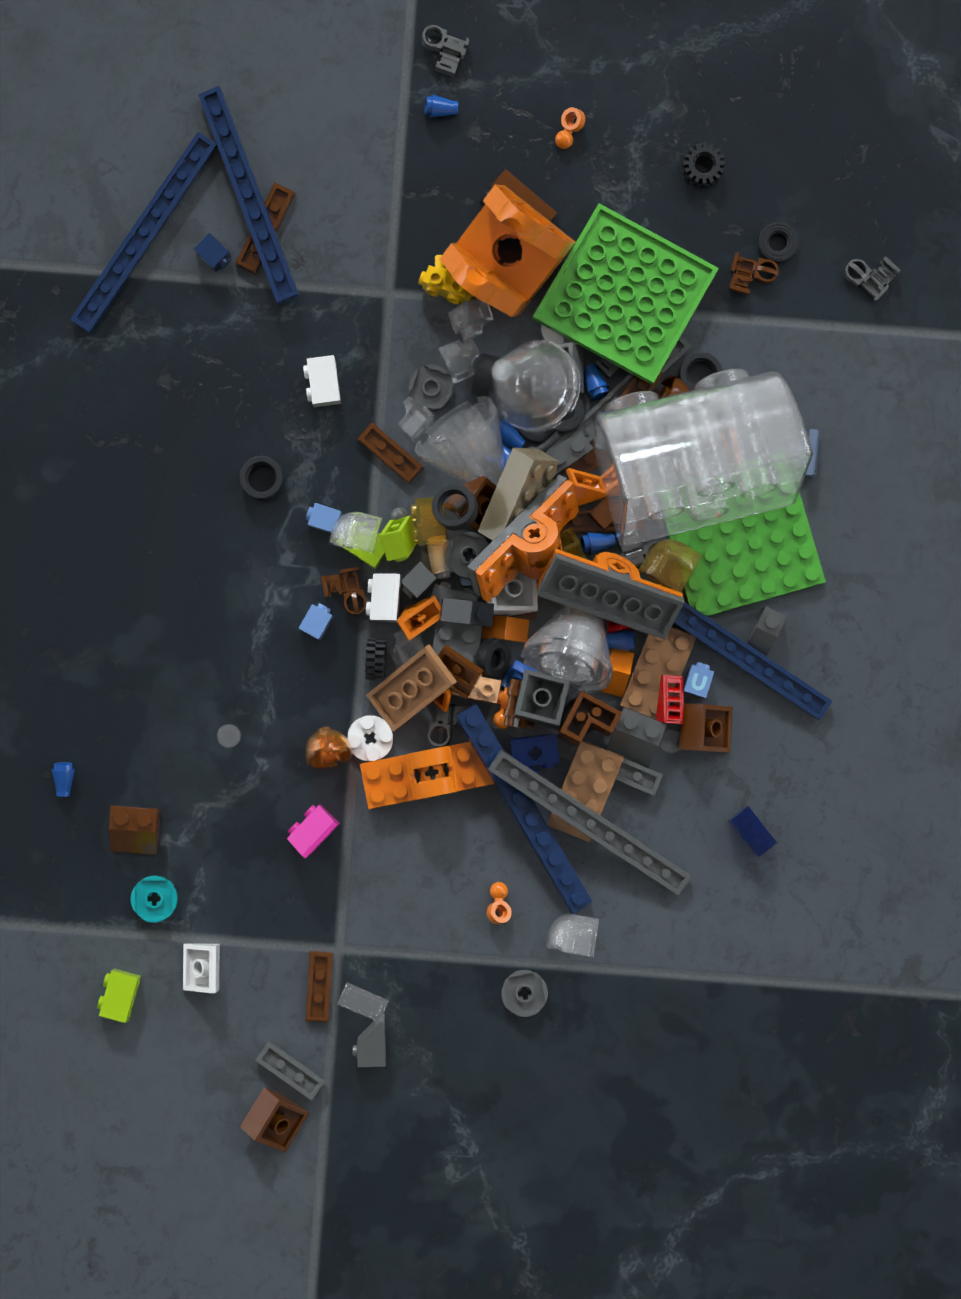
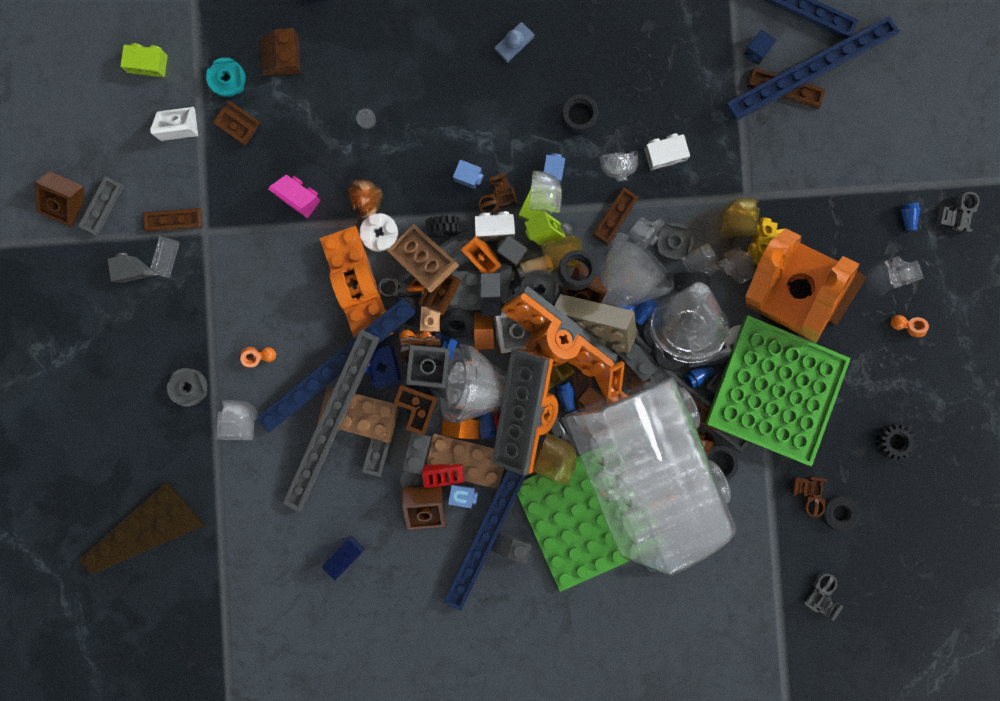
camera: 90 degrees right, 0 degrees up
none -> dark brown wing [78,483,205,575]
none -> reddish brown plate [213,101,261,146]
none -> sand blue tile [494,22,535,63]
none -> clear cylinder [599,150,638,182]
none -> clear yellow brick [720,198,760,238]
none -> clear brick [885,256,924,288]

